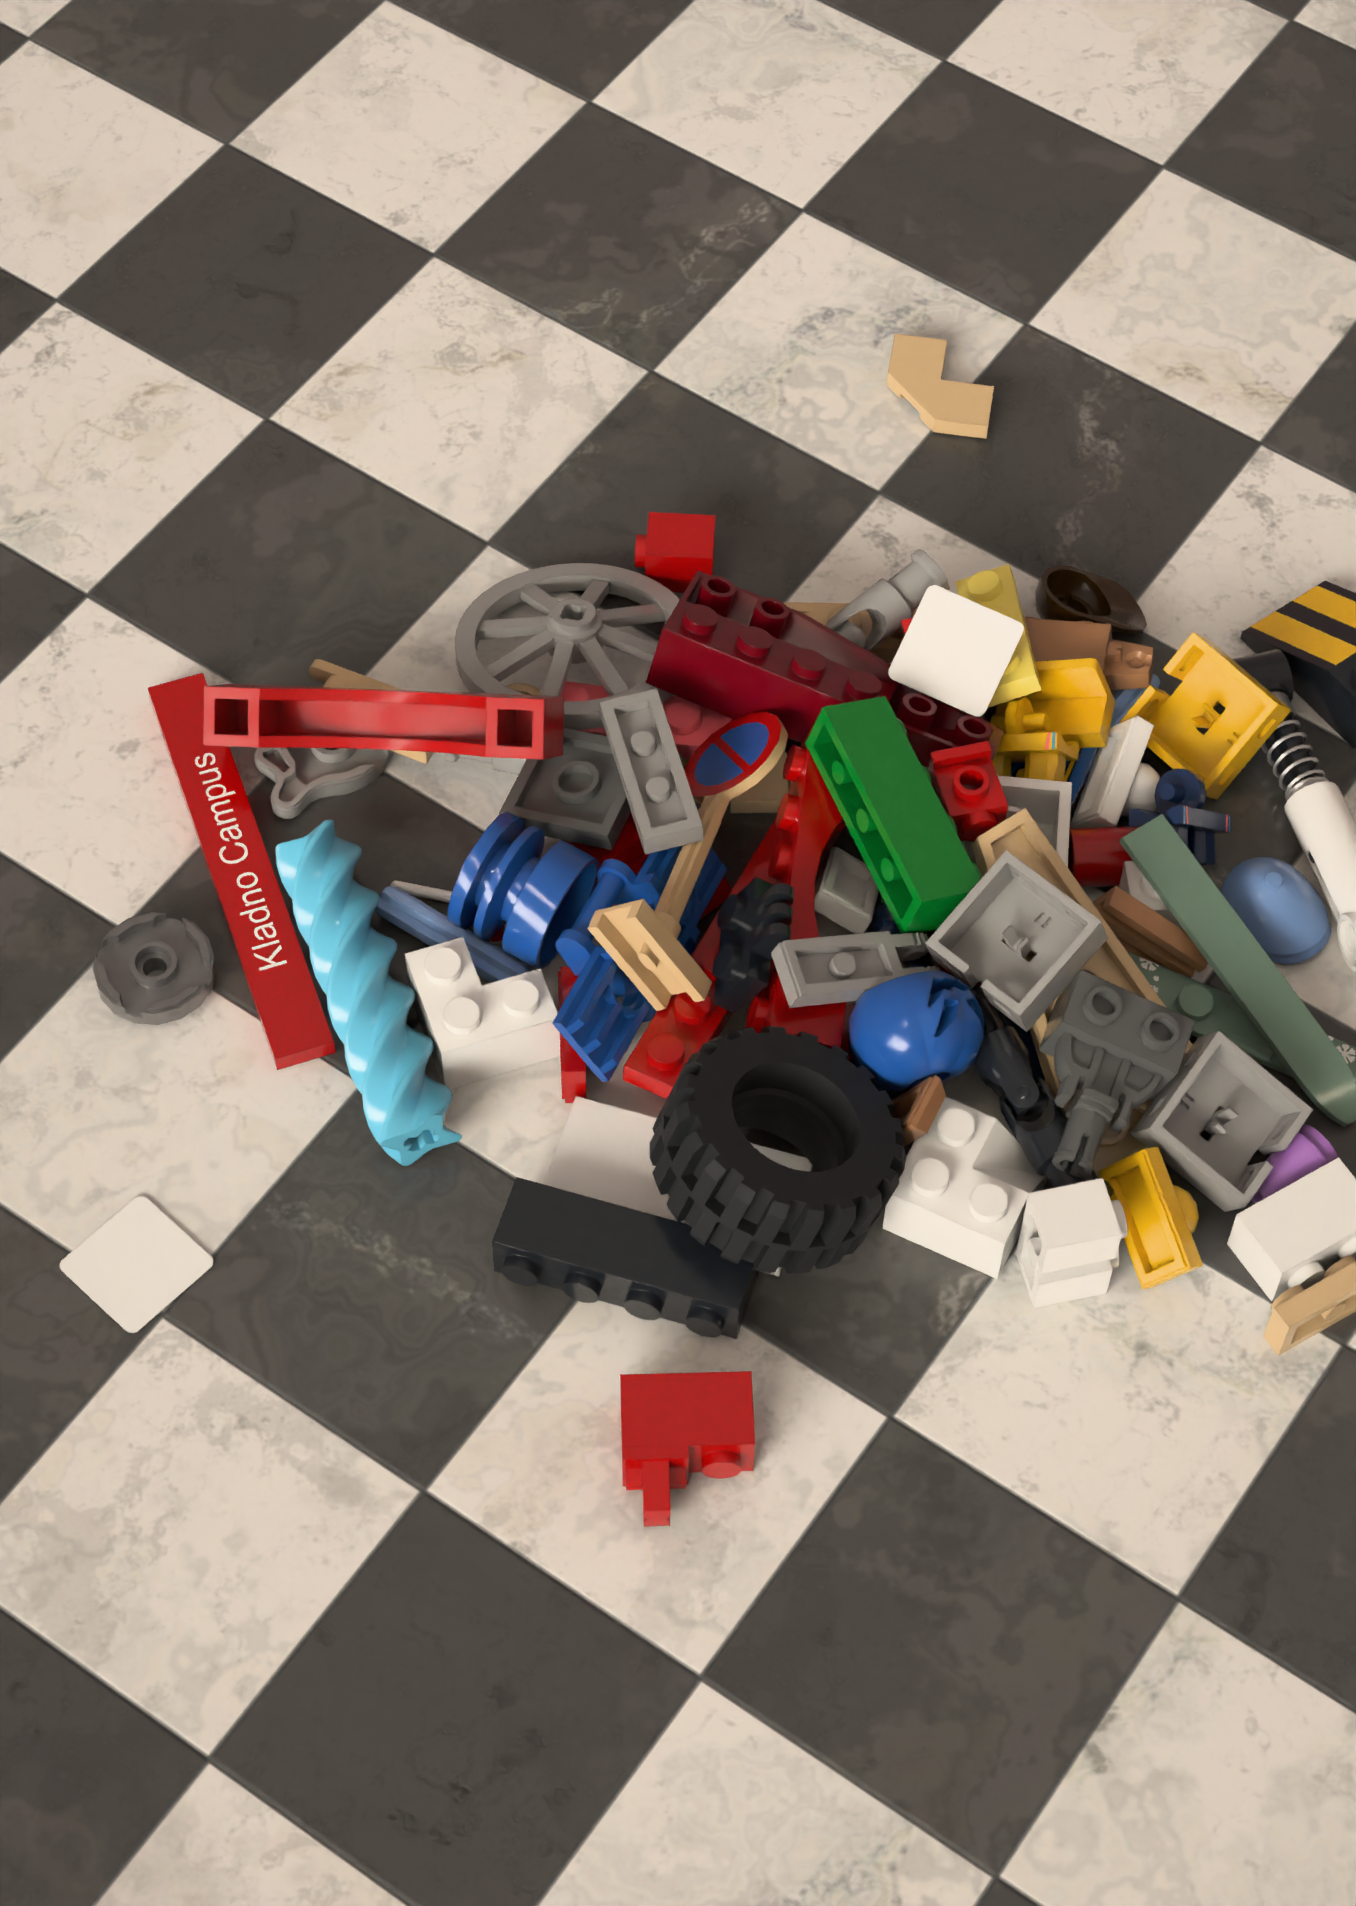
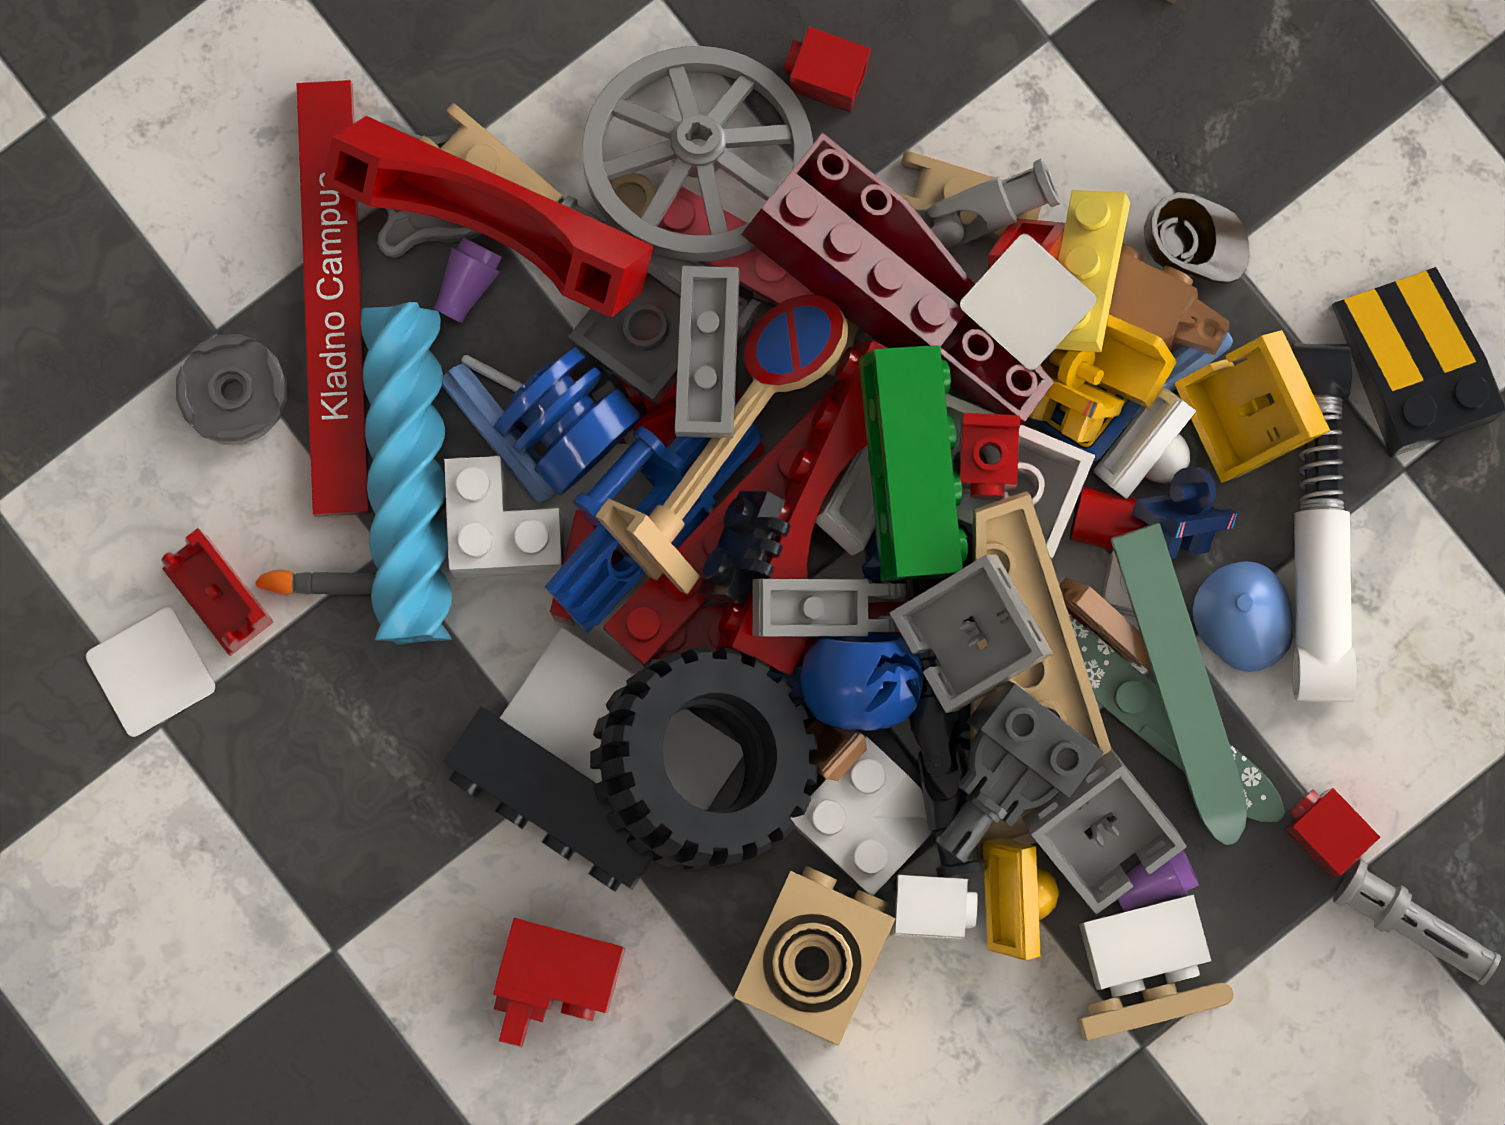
camera: 20 degrees right, 25 degrees up
none -> red hinge [161,528,274,656]
none -> dark grey piece [255,569,376,595]
none -> medium lavender cone [433,237,502,323]
none -> tan brick [733,866,896,1046]

